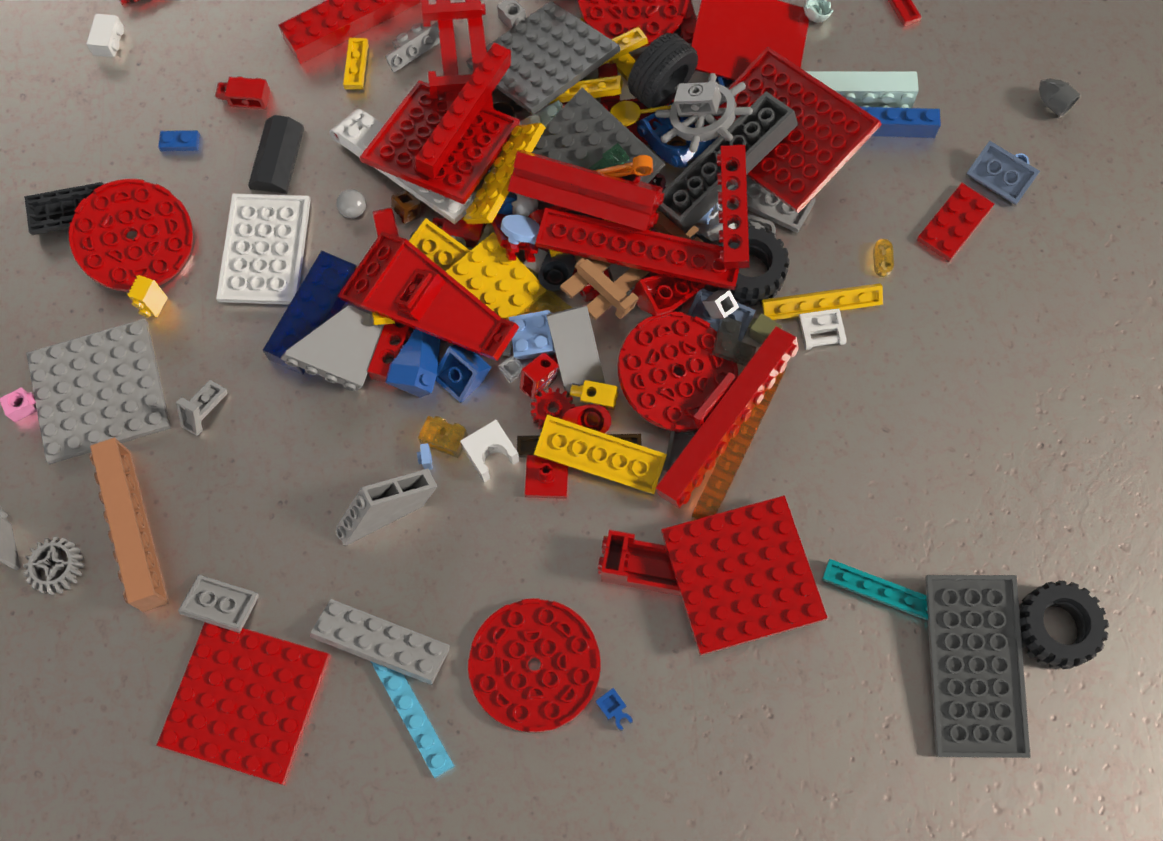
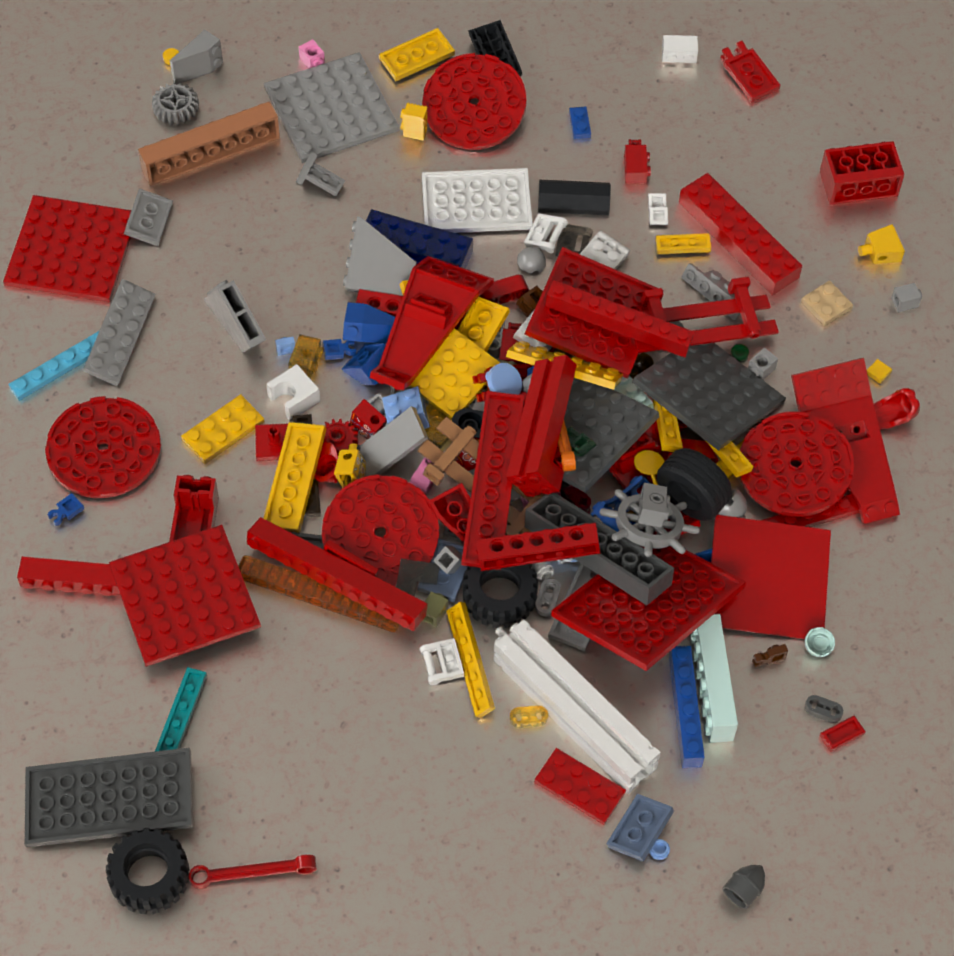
camera: 80 degrees right, 10 degrees down
none -> red brick [17,556,120,596]
none -> yellow plate [181,394,265,464]
none -> red piece [189,855,317,889]
none -> blue plate [322,339,356,360]
none -> yellow plate [379,28,455,81]
none -> bright pink piece [409,458,434,494]
none -> white brick [494,620,661,794]
none -> white plate [524,213,568,253]
none -> clear smoke plate [555,224,593,257]
none -> white slope [648,193,668,225]
none -> dark green tile [730,344,749,363]
none -> reddish brown plate [752,644,788,668]
none -> dark grey beam [805,695,844,723]

